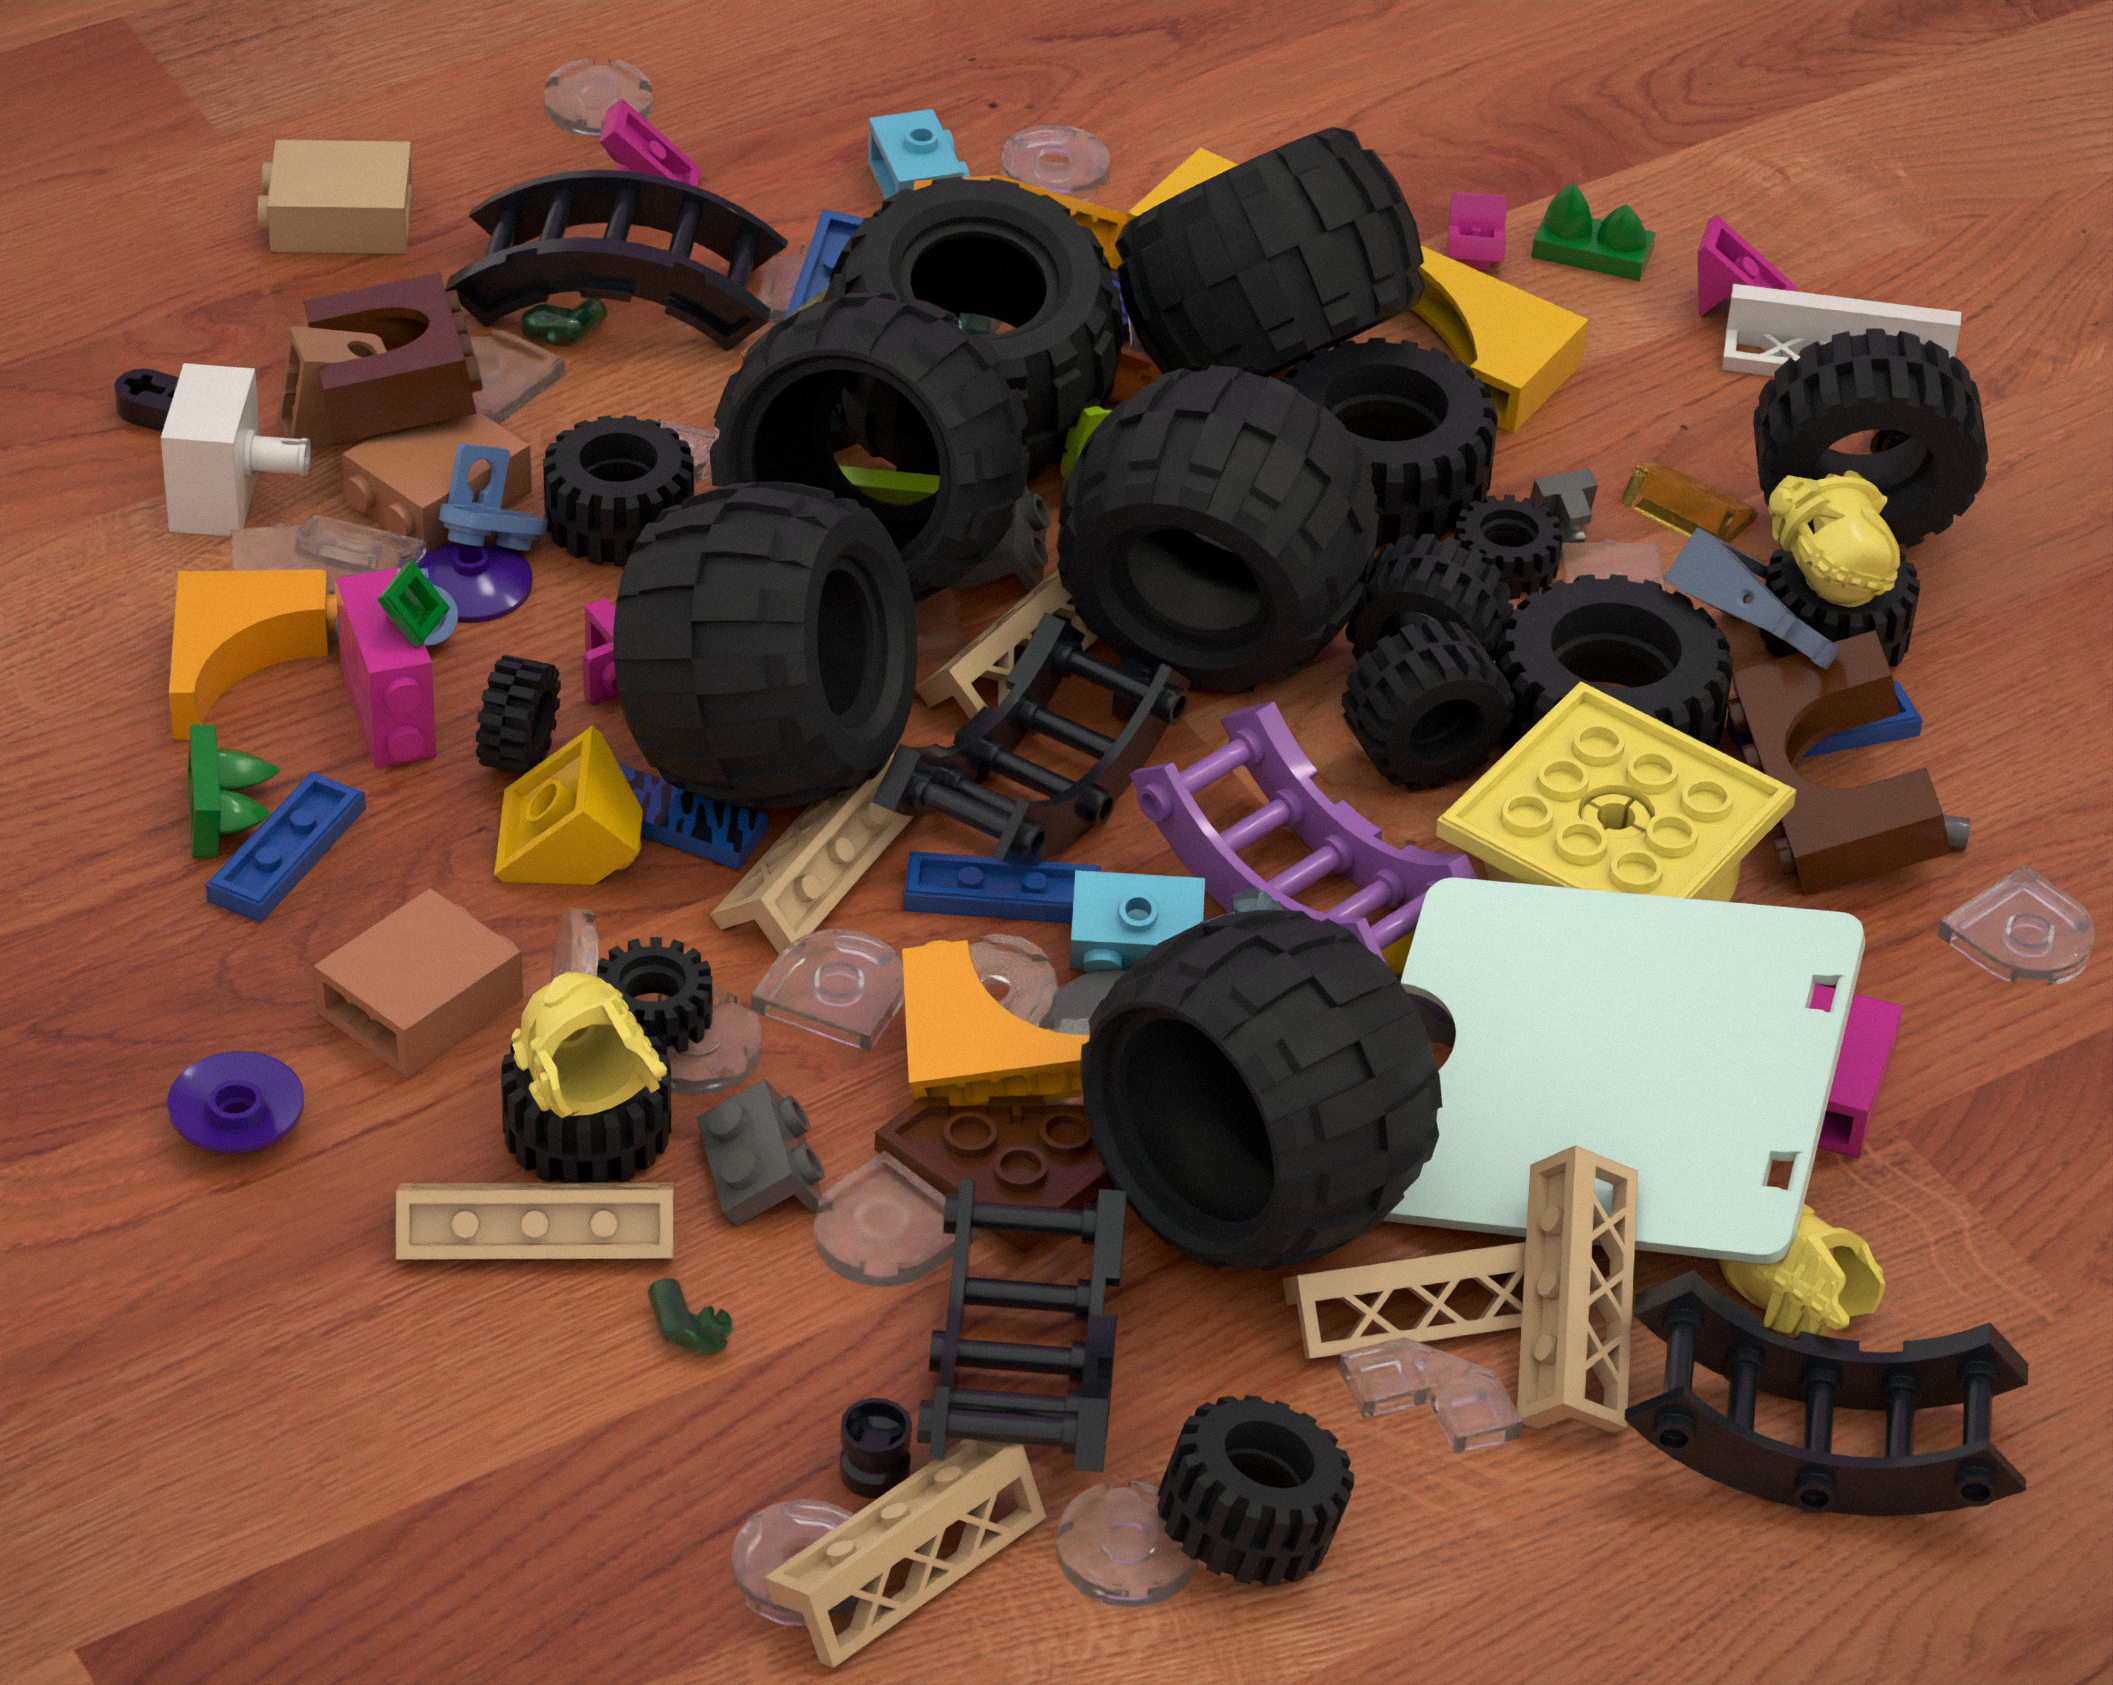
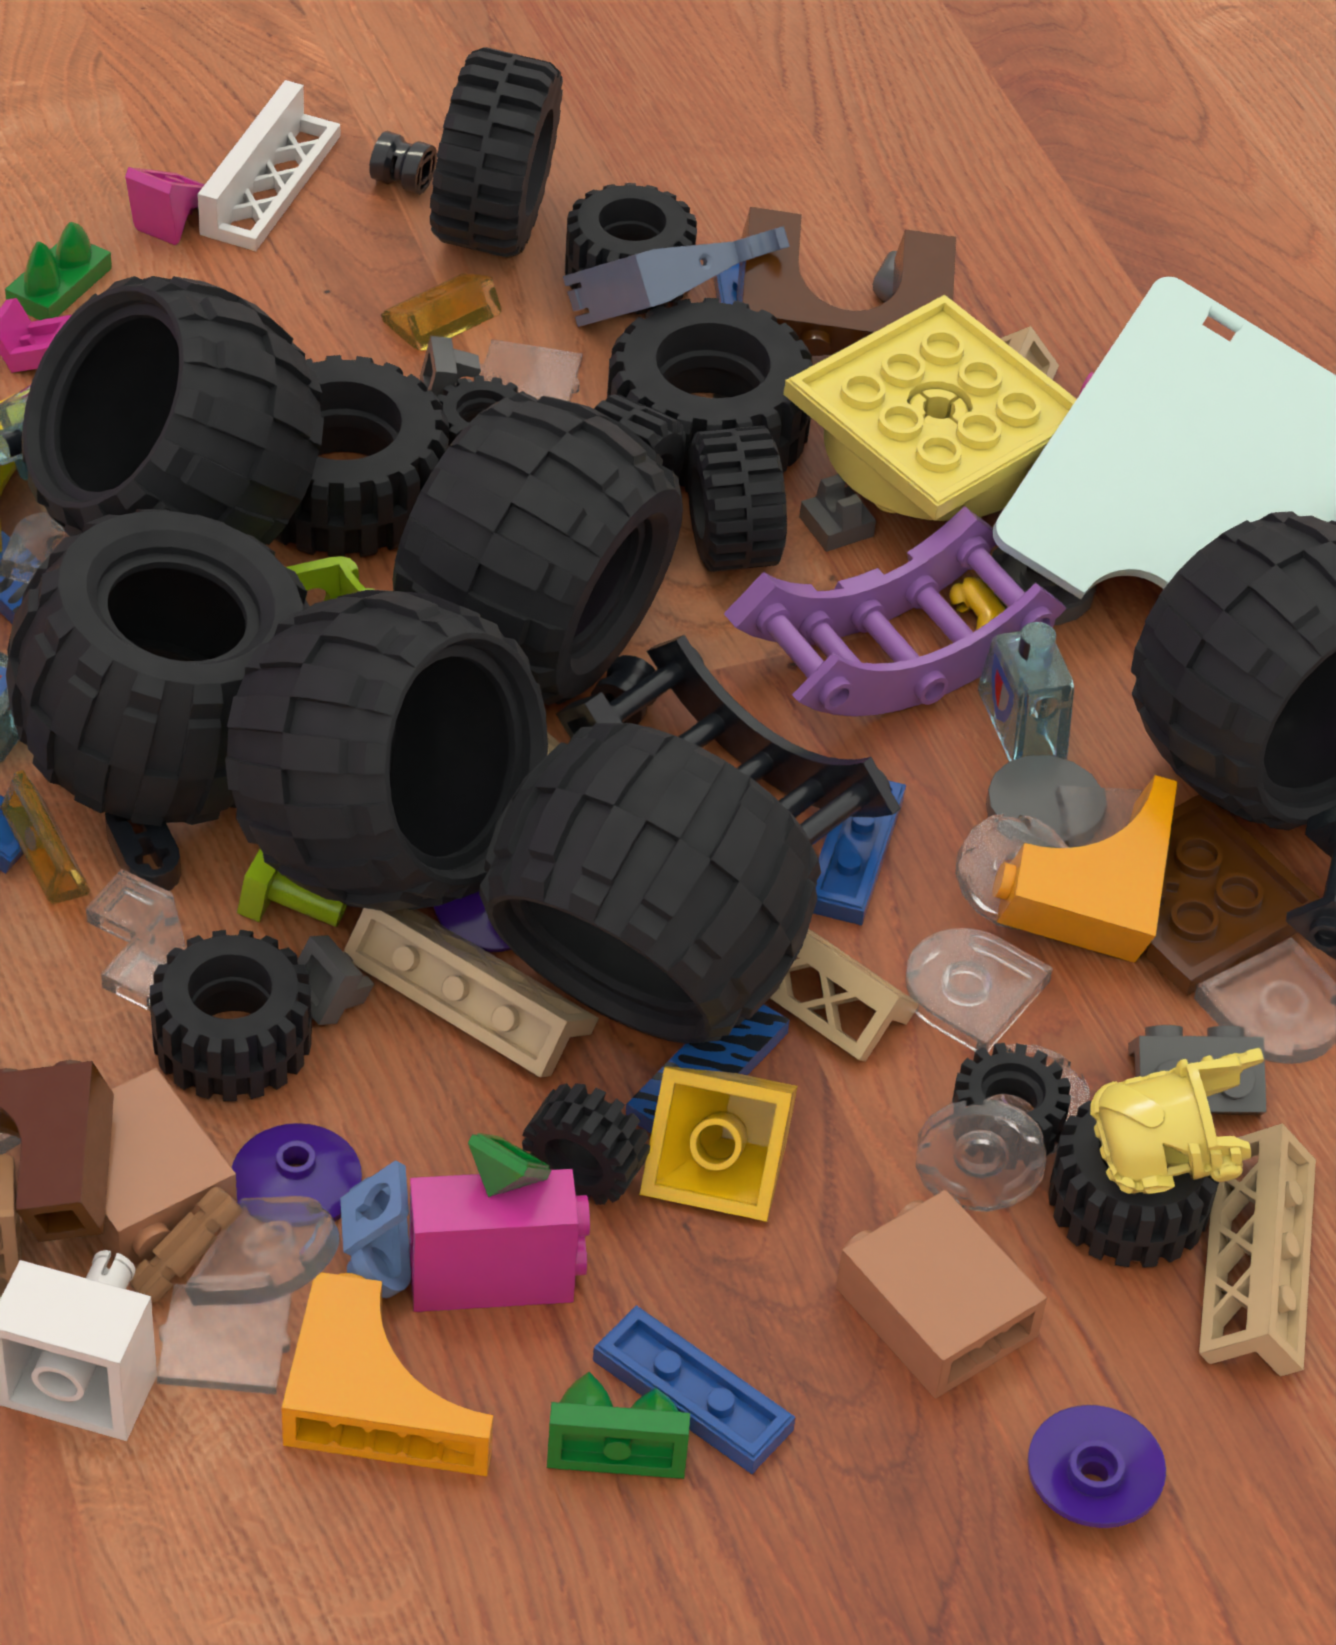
camera: 80 degrees left, 5 degrees up
medium blue bracket [439,443,548,551] -> none
dark pink bracket [583,598,619,705] -> none
medium azure brick [1070,870,1205,973] -> none
light yellow helmet [1768,470,1900,607] -> none
clear tile [1937,865,2096,985] -> none
none -> medium nougat axle [130,1187,242,1303]

